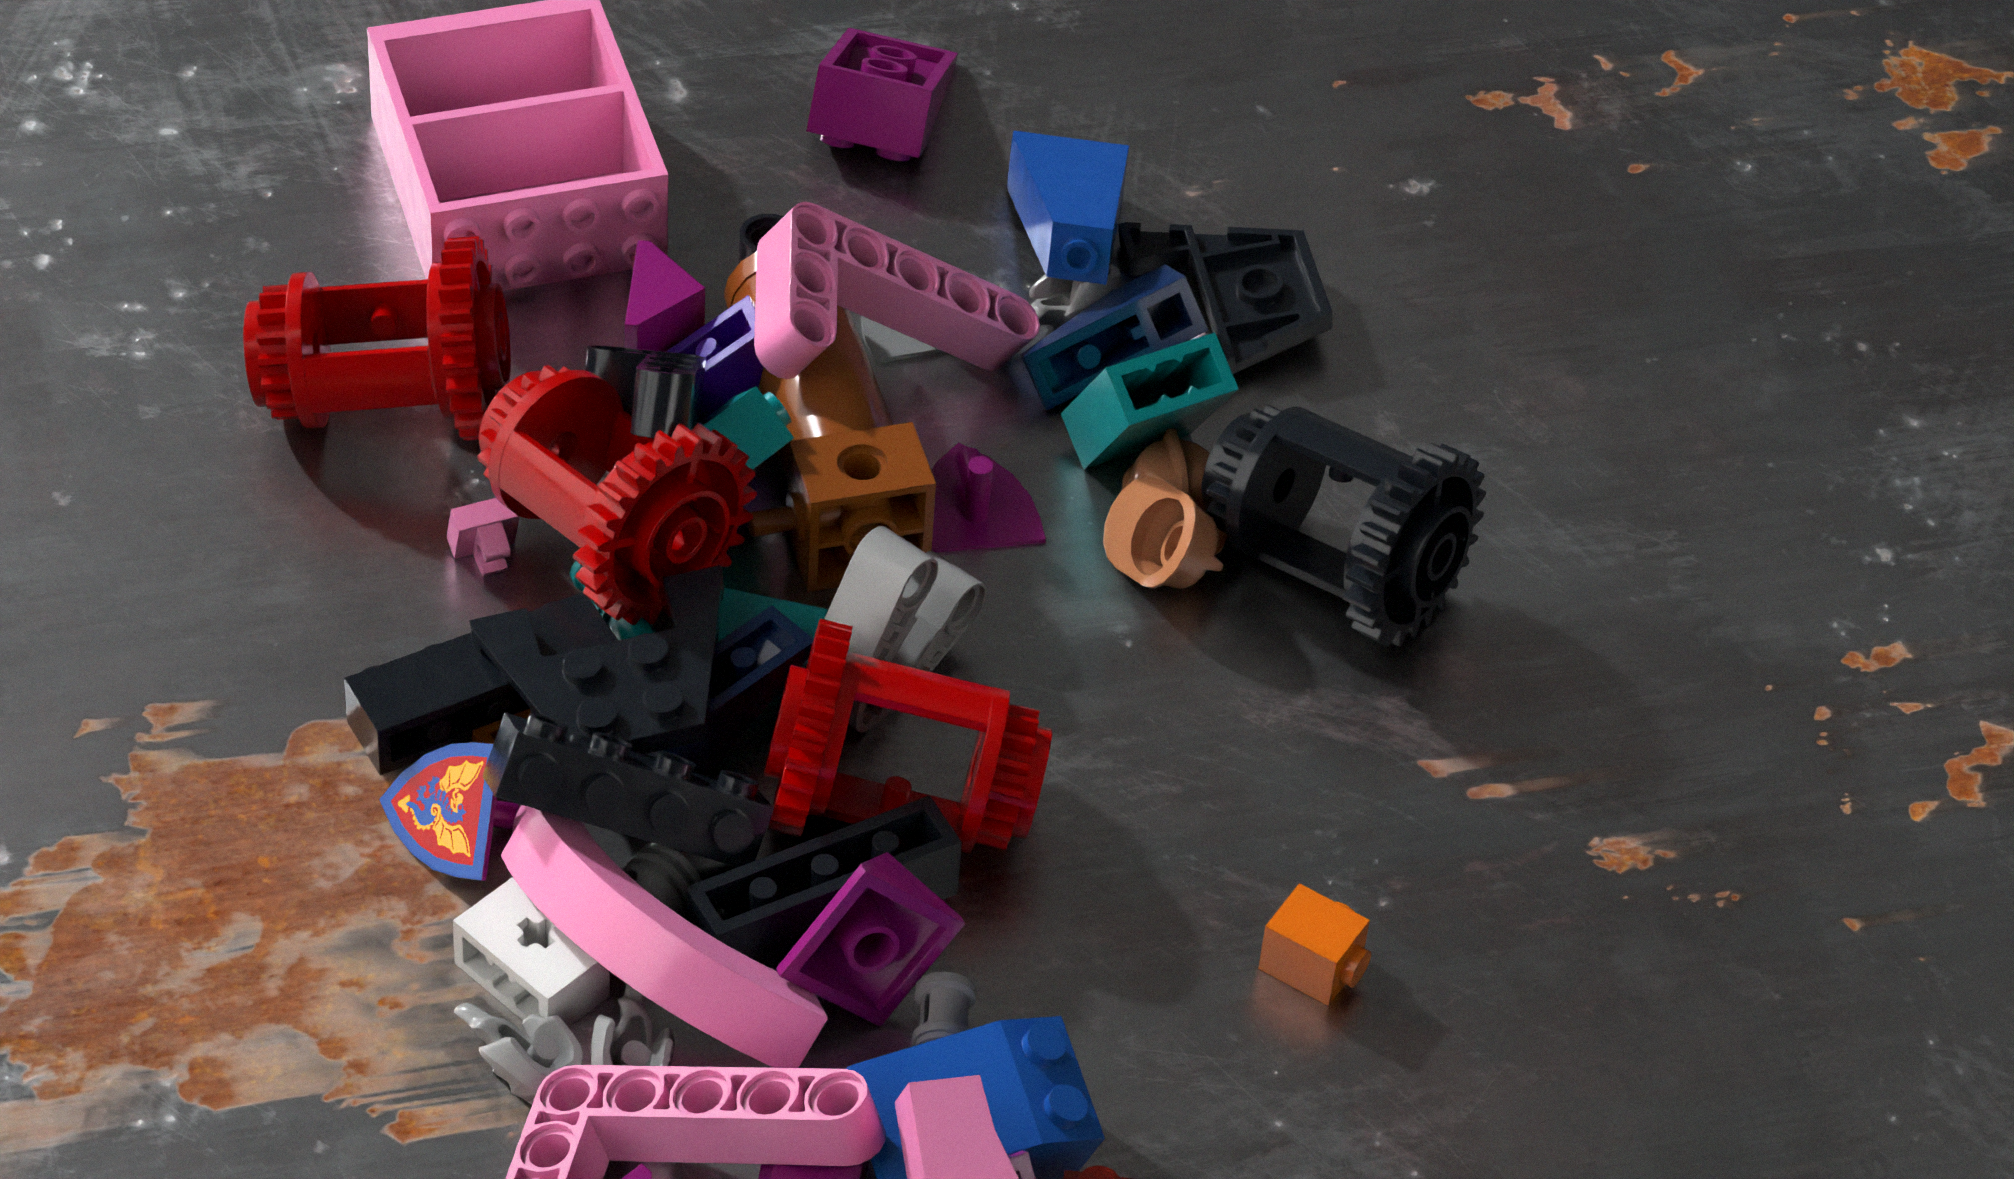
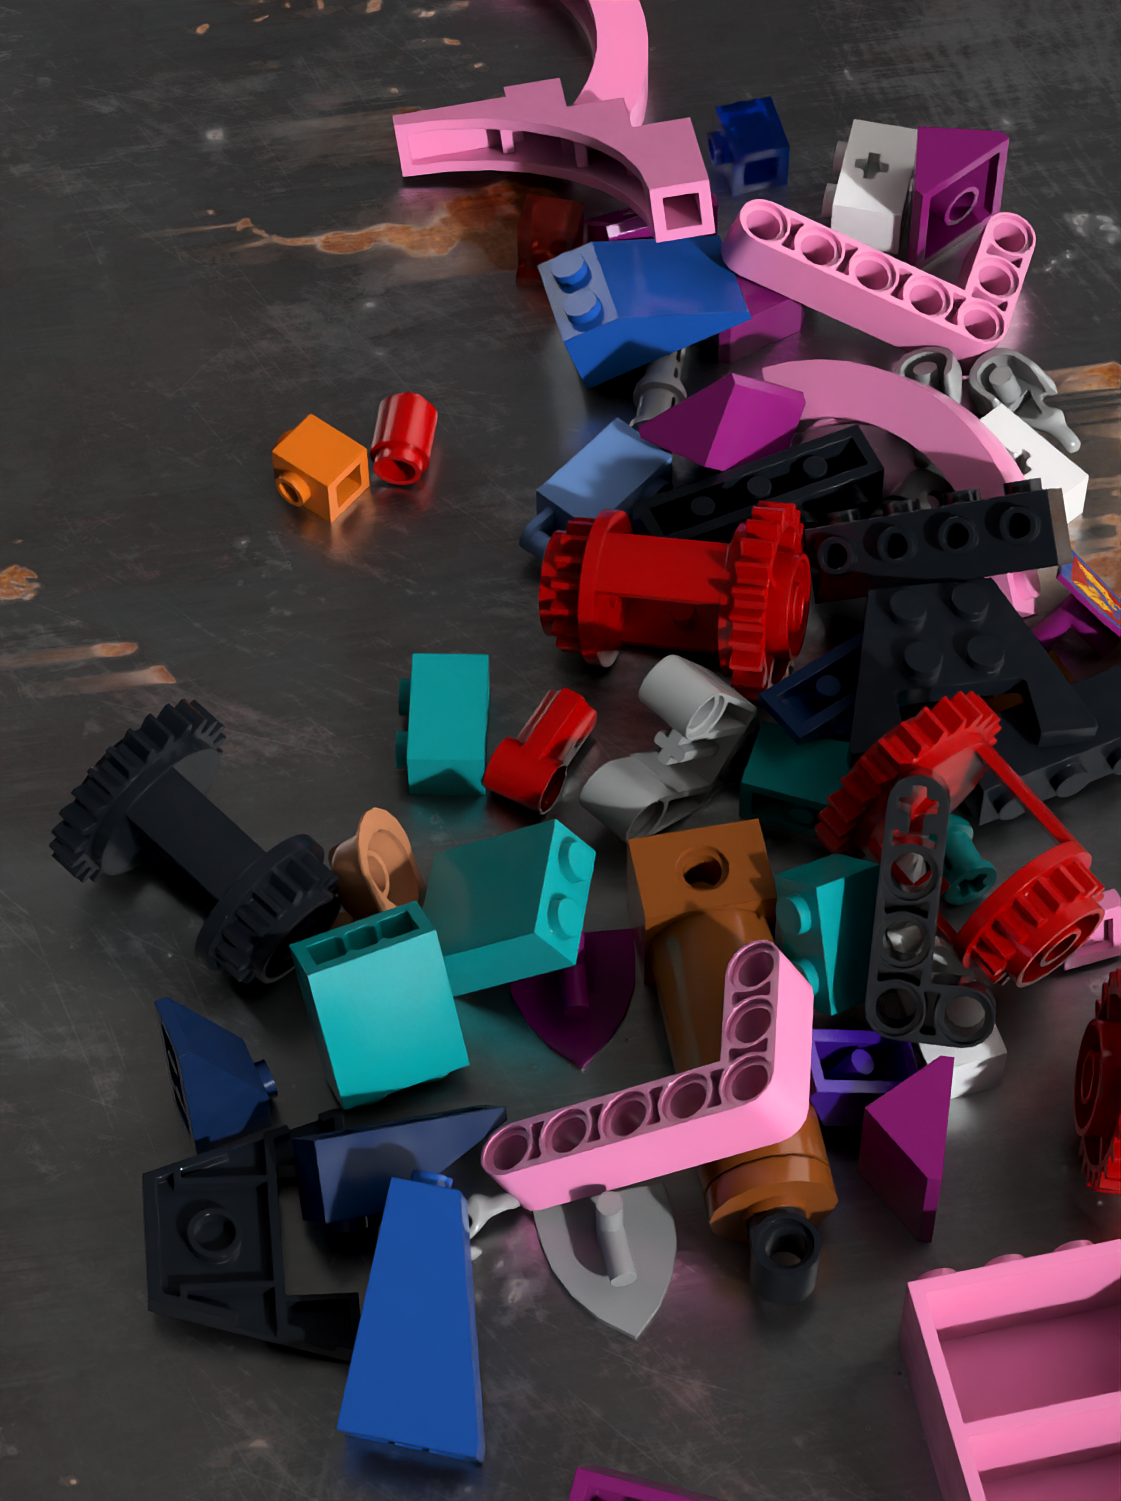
camera: 170 degrees left, 10 degrees up
none -> dark blue slope [154,997,278,1155]
none -> red brick [370,392,438,485]
none -> teal brick [395,653,490,795]
none -> teal brick [423,819,596,997]
none -> red piece [483,687,597,815]
none -> medium blue brick [519,418,673,562]

